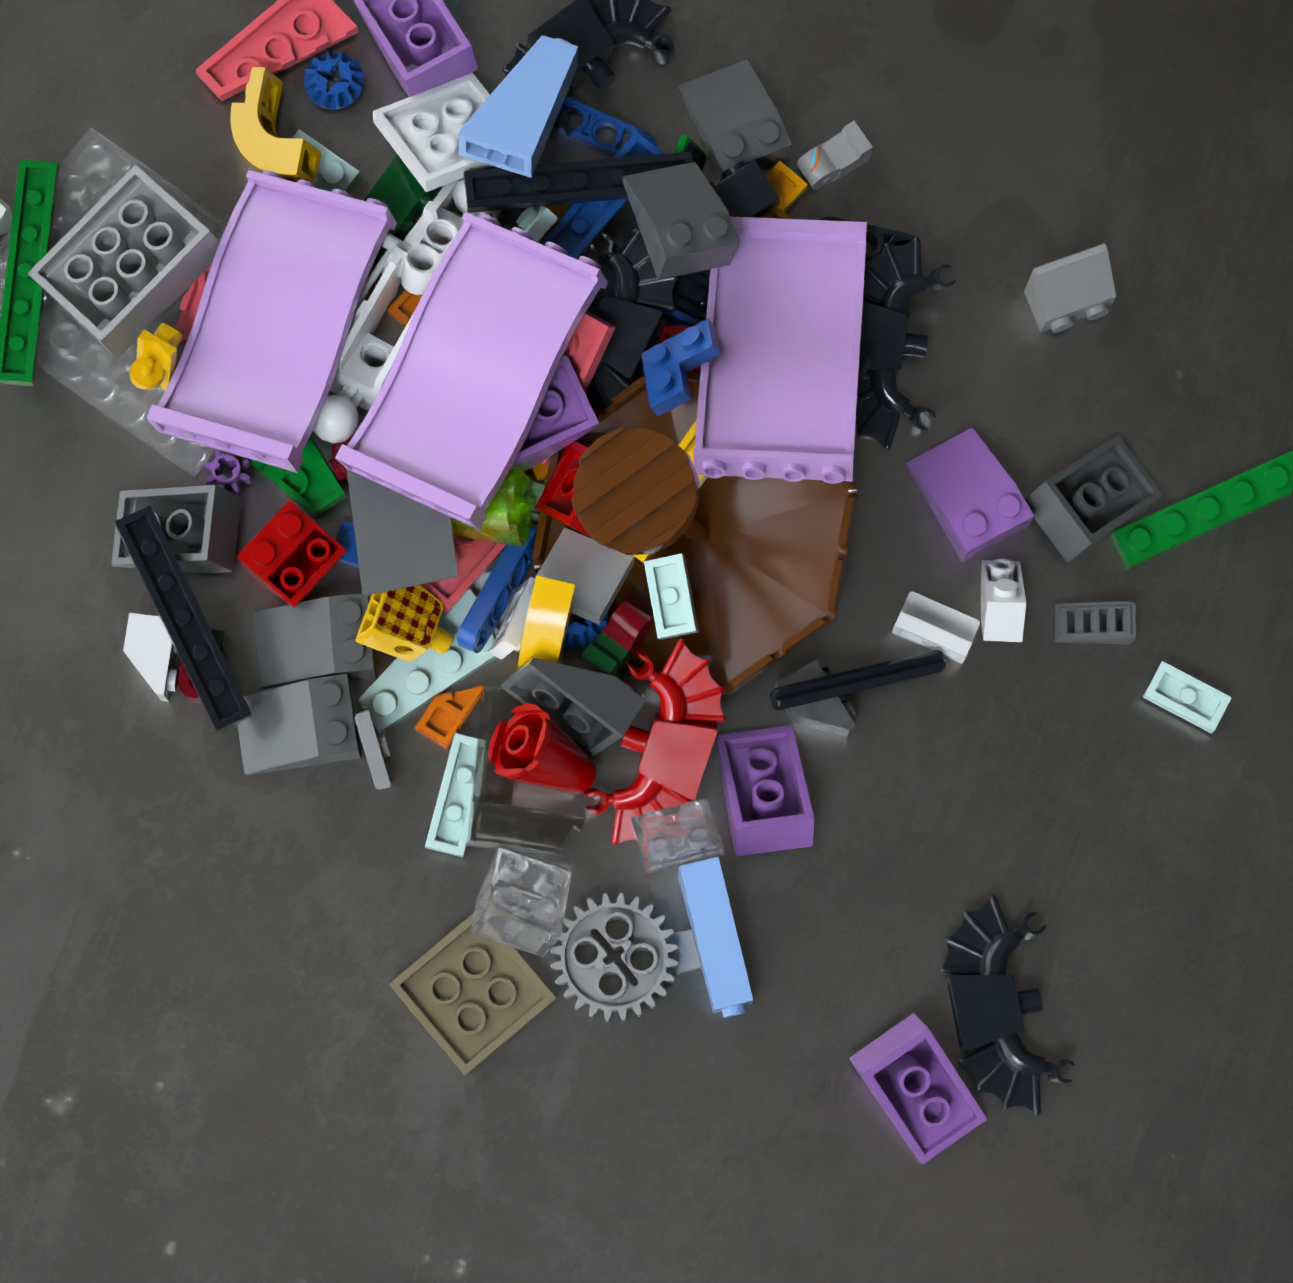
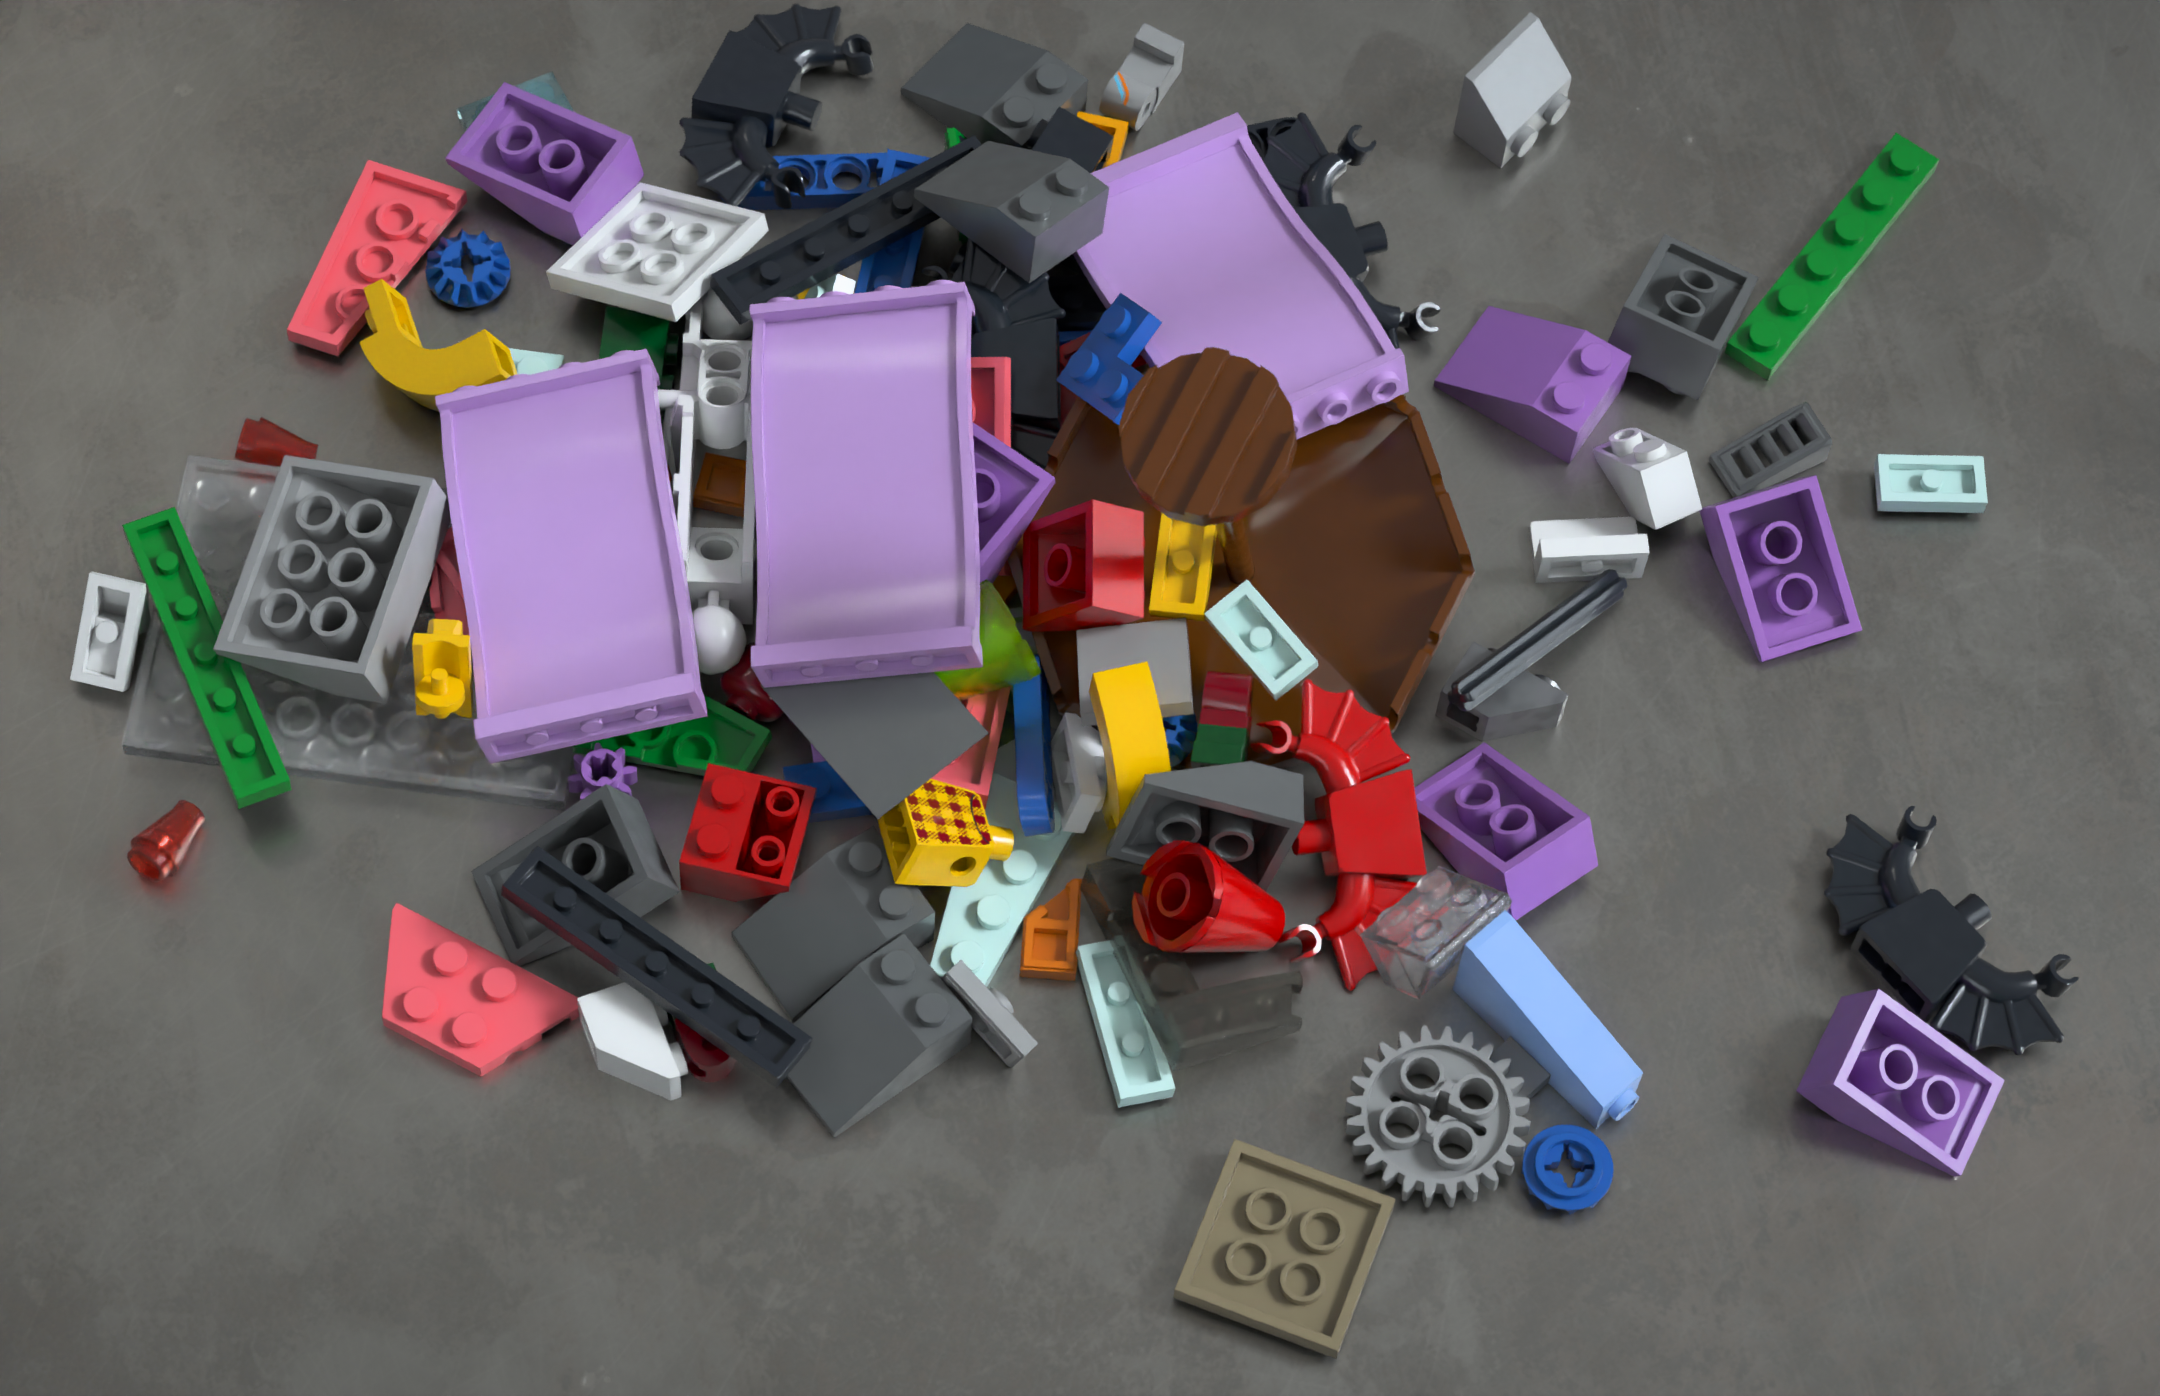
camera: 30 degrees left, 15 degrees down
light blue slope [458,35,578,178] -> none
clear slope [470,845,572,957] -> none
none -> clear red cone [235,416,319,471]
none -> coral wing [382,903,579,1077]
none -> blue gear [1521,1125,1614,1215]
none -> medium lavender slope [1699,475,1862,662]

